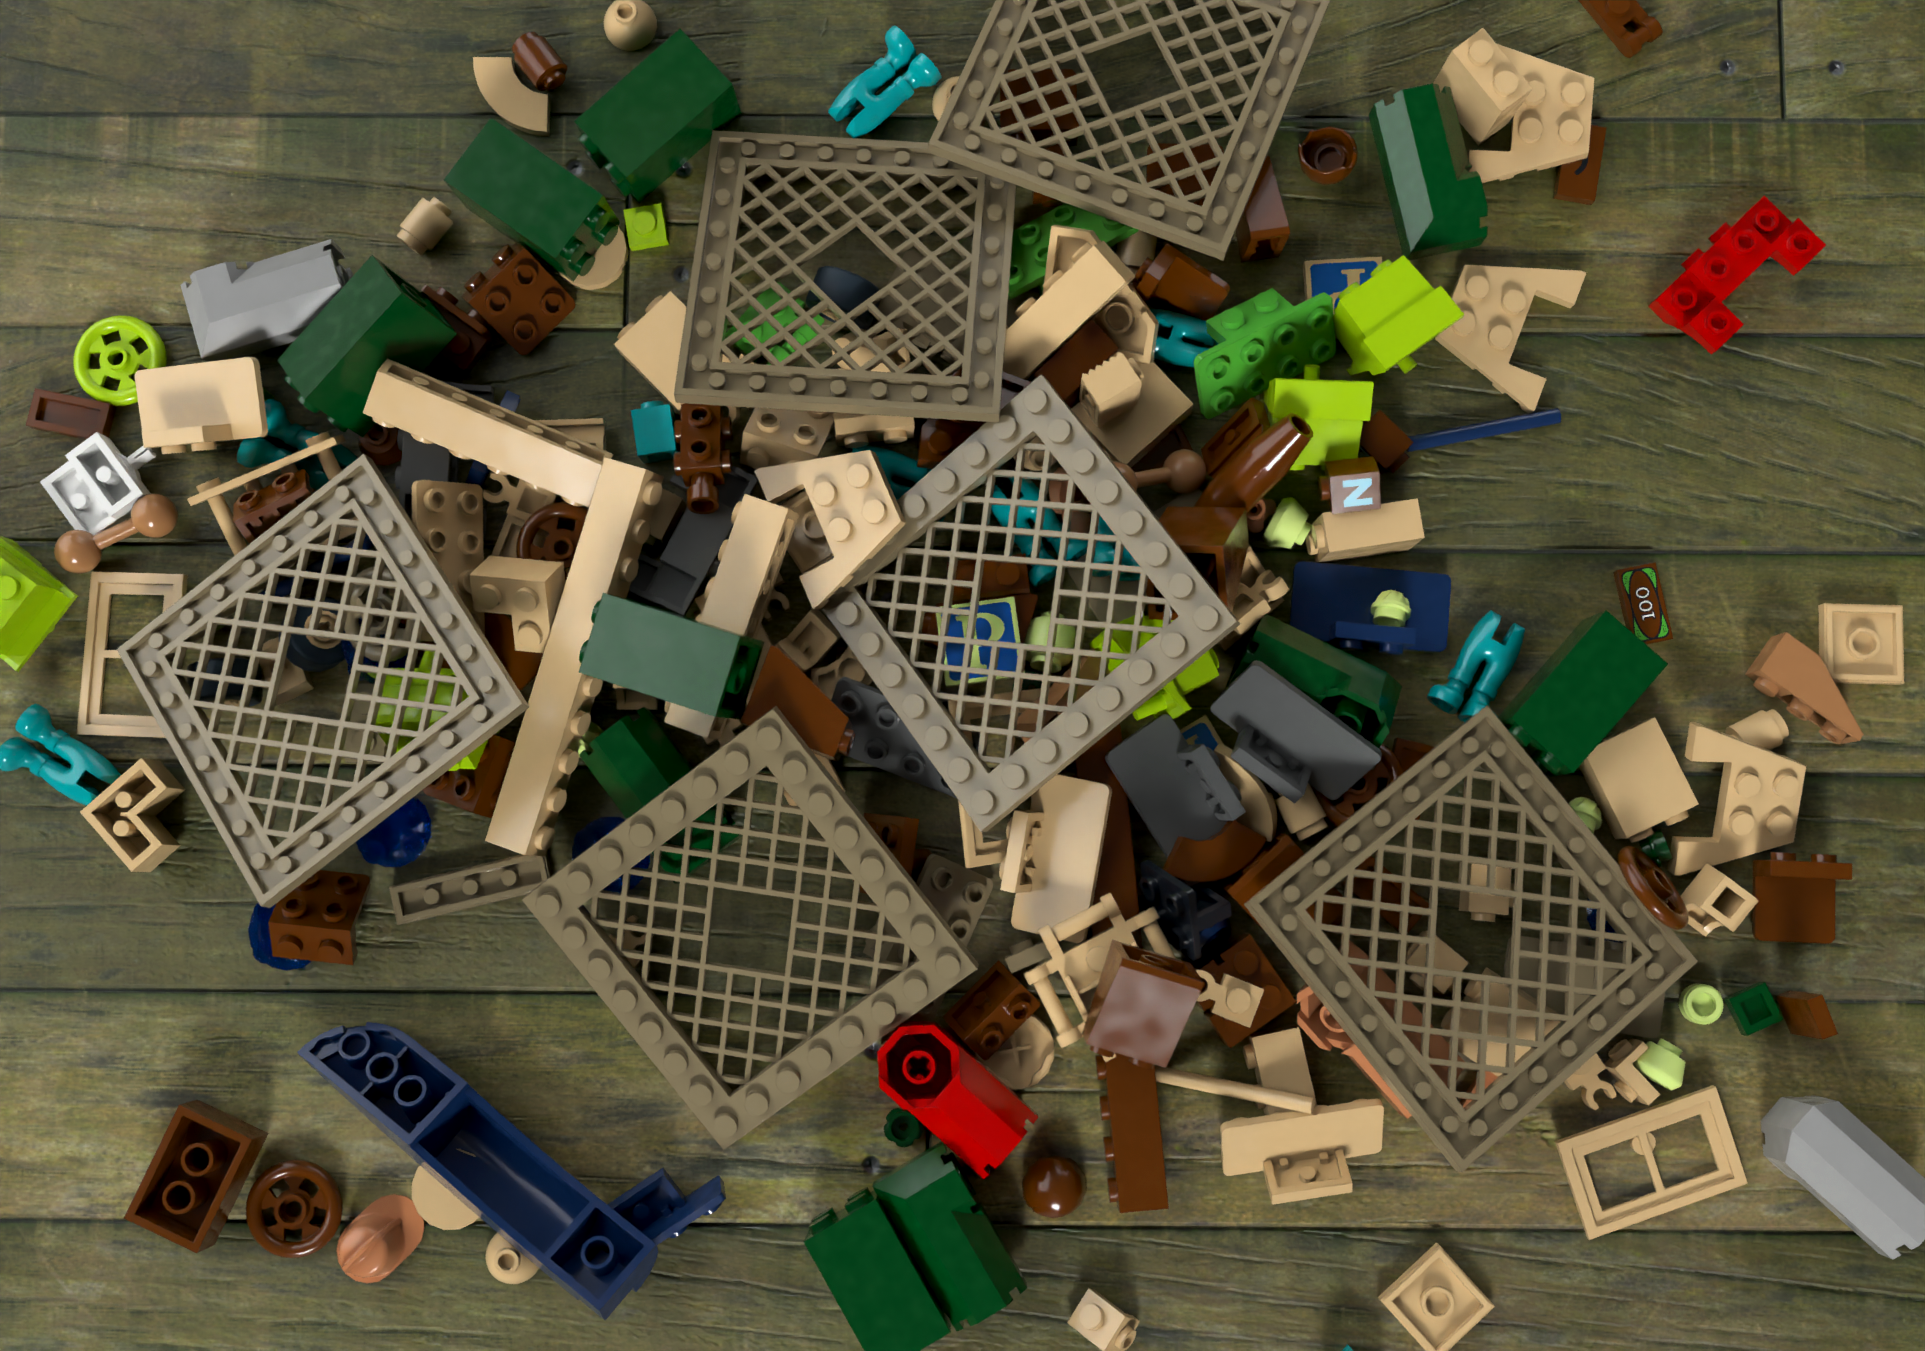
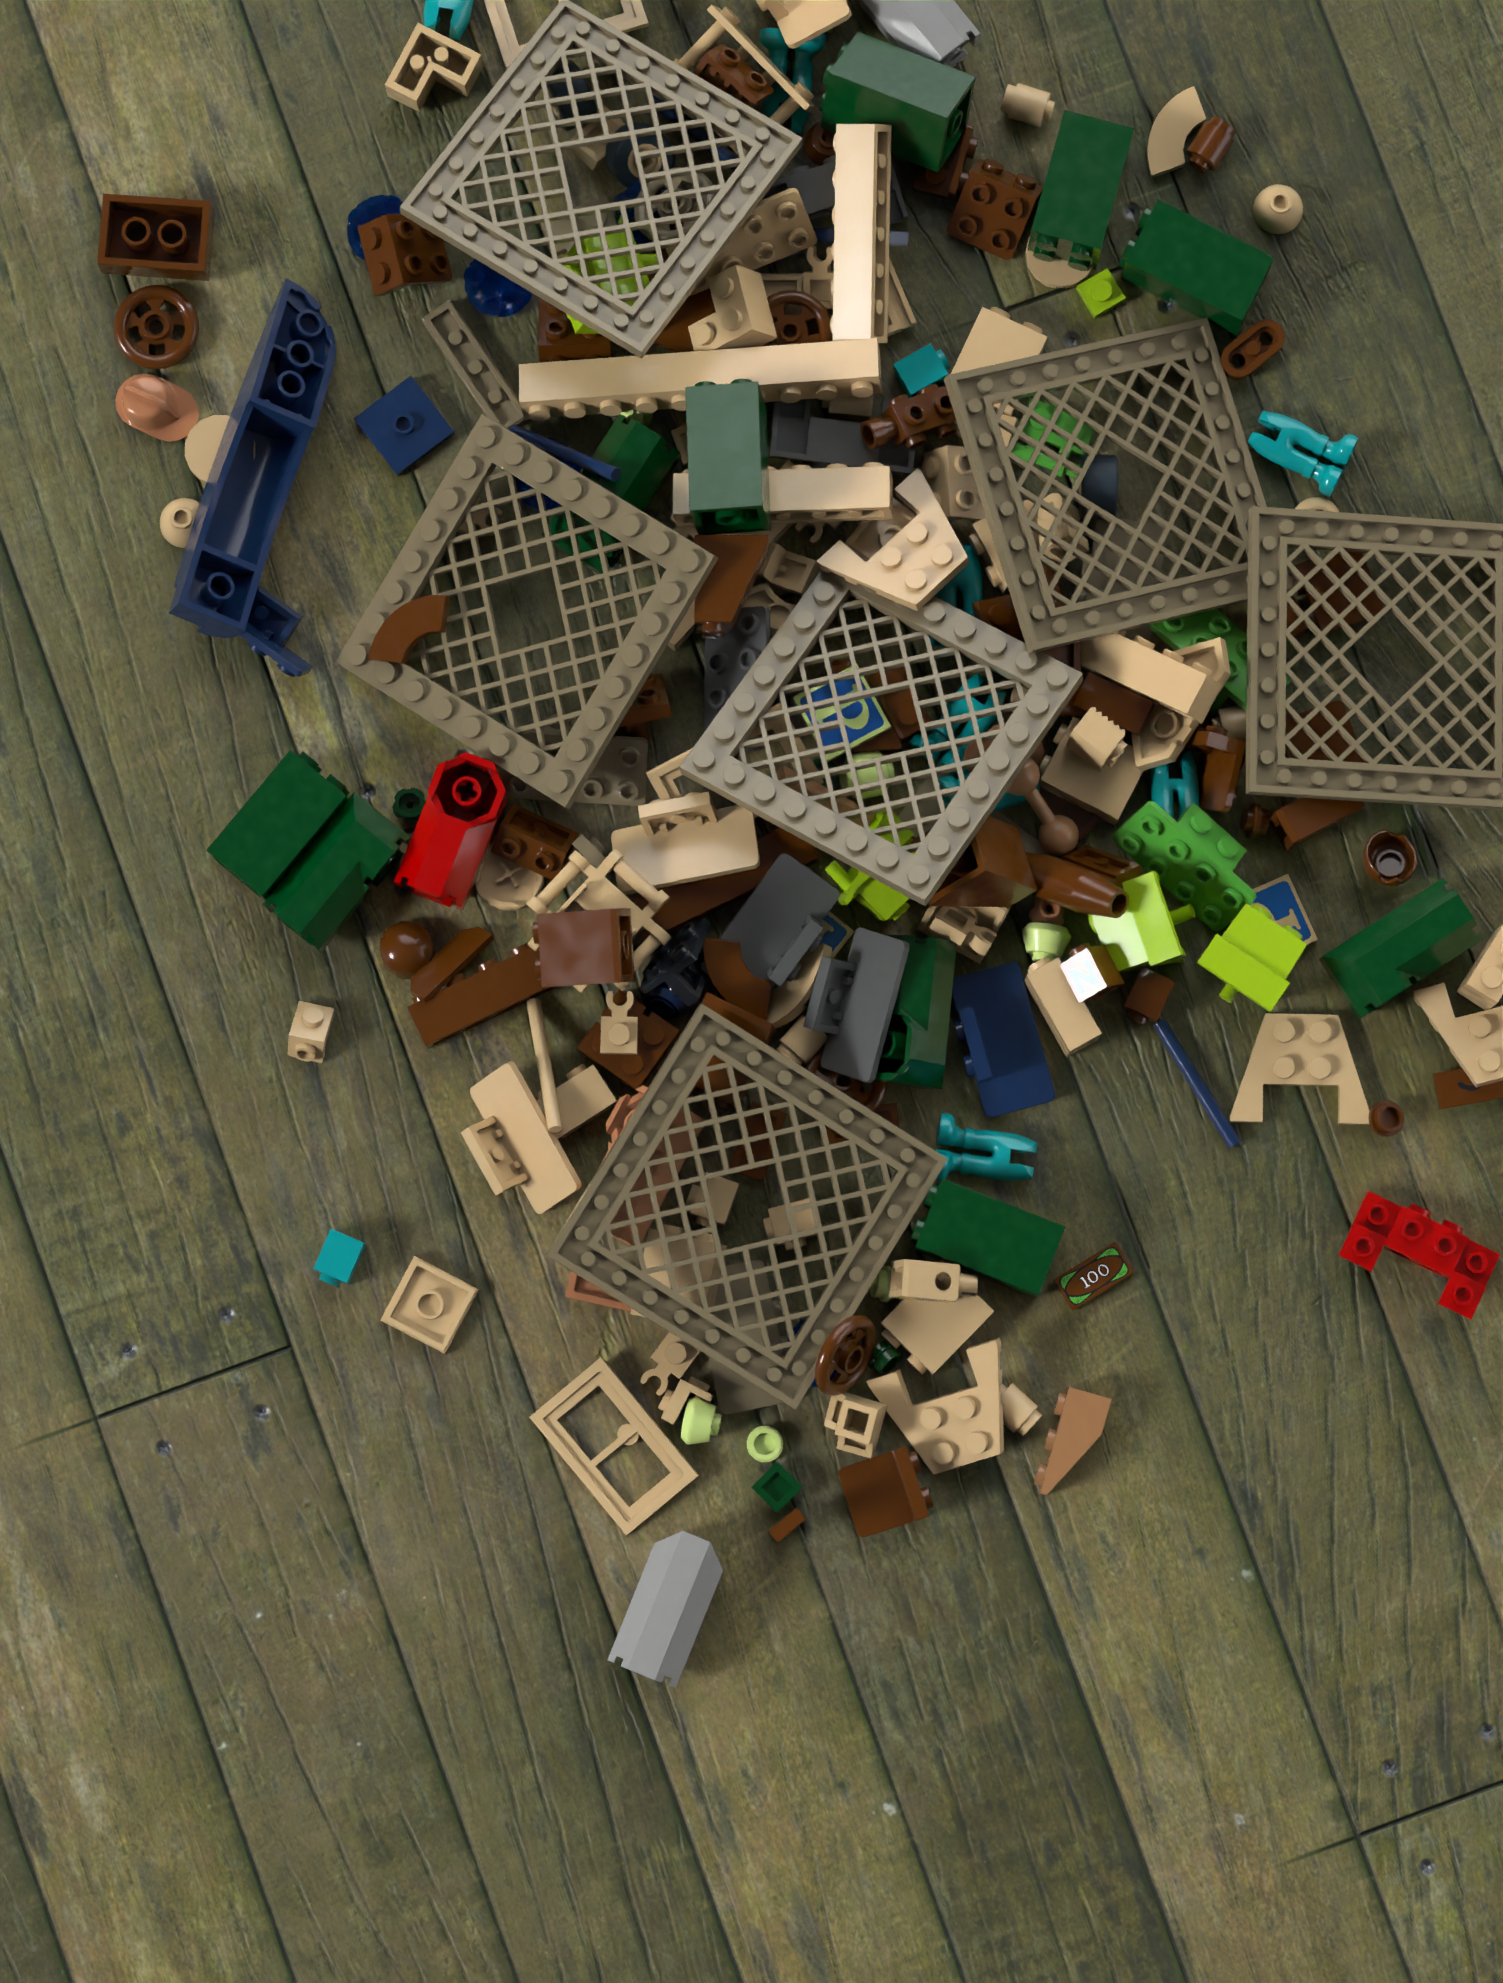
camera: 70 degrees right, 0 degrees up
yellowish green plate [1371,590,1411,627] -> none
tan tile [1818,603,1904,685] -> none
none -> dark blue plate [354,376,455,477]
none -> reddish brown tile [368,595,450,665]
none -> reddish brown piece [411,927,494,1003]
none -> dark blue bar [509,425,621,482]
none -> tan torso [888,1259,978,1303]
none -> reddish brown plate [1220,319,1285,380]
none -> reddish brown plate [1240,803,1270,839]
none -> reddish brown plate [1368,1100,1404,1137]

